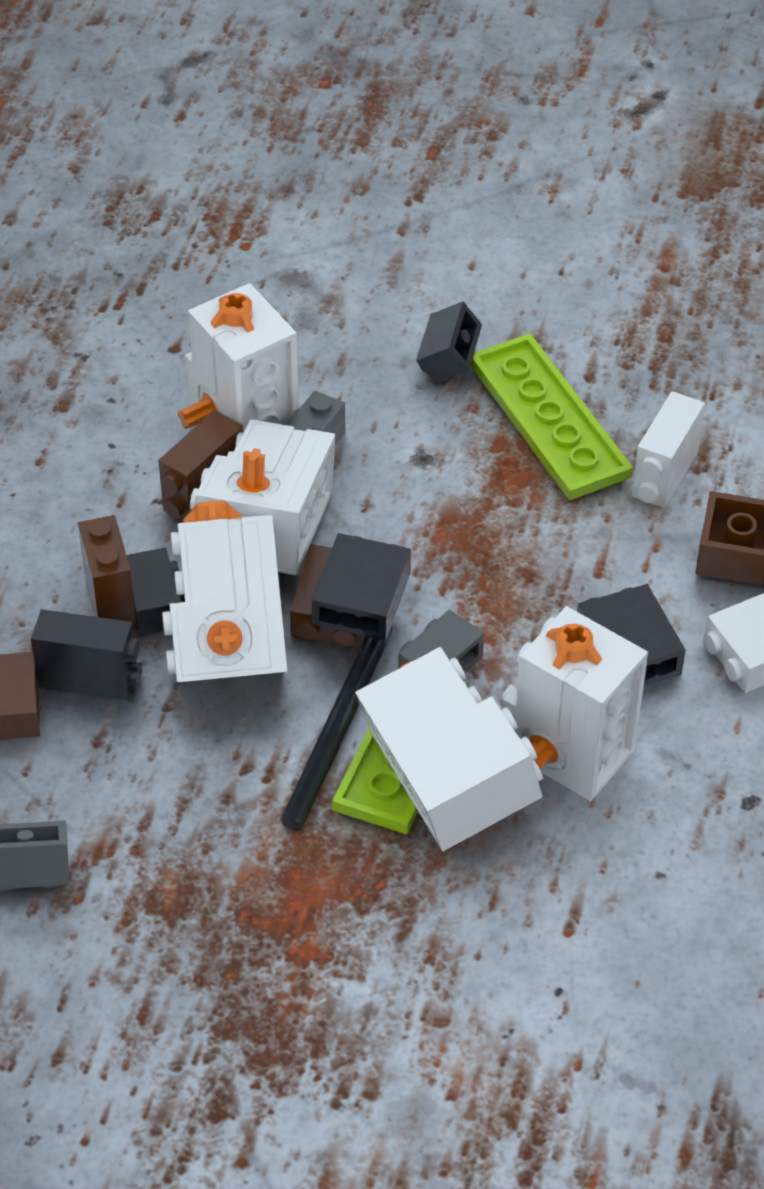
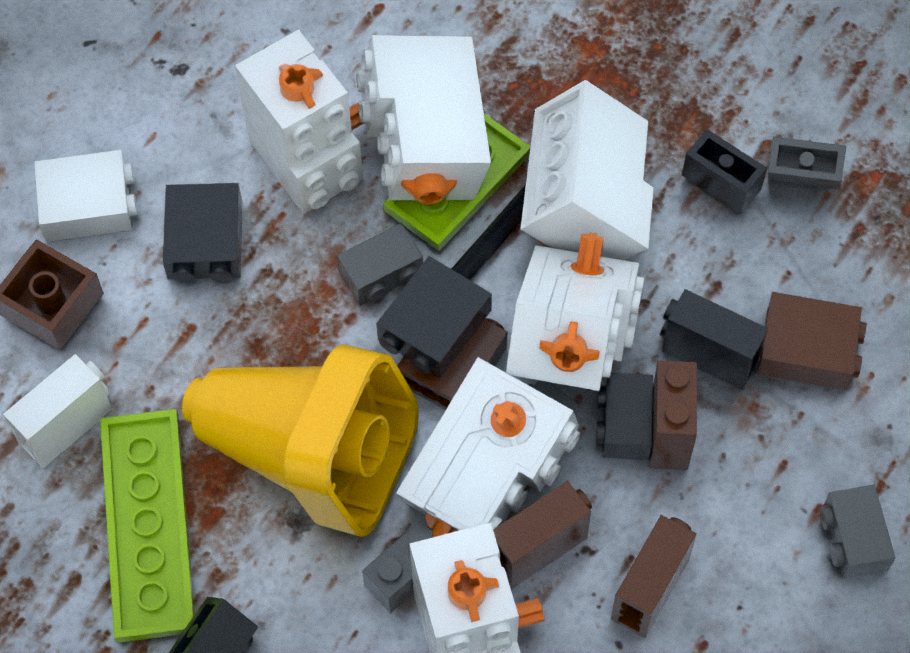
camera: 160 degrees left, 15 degrees up
none -> yellow cone [182,344,419,537]
none -> white piece [520,80,654,260]
none -> reddish brown brick [610,515,697,639]
none -> black brick [682,129,767,214]

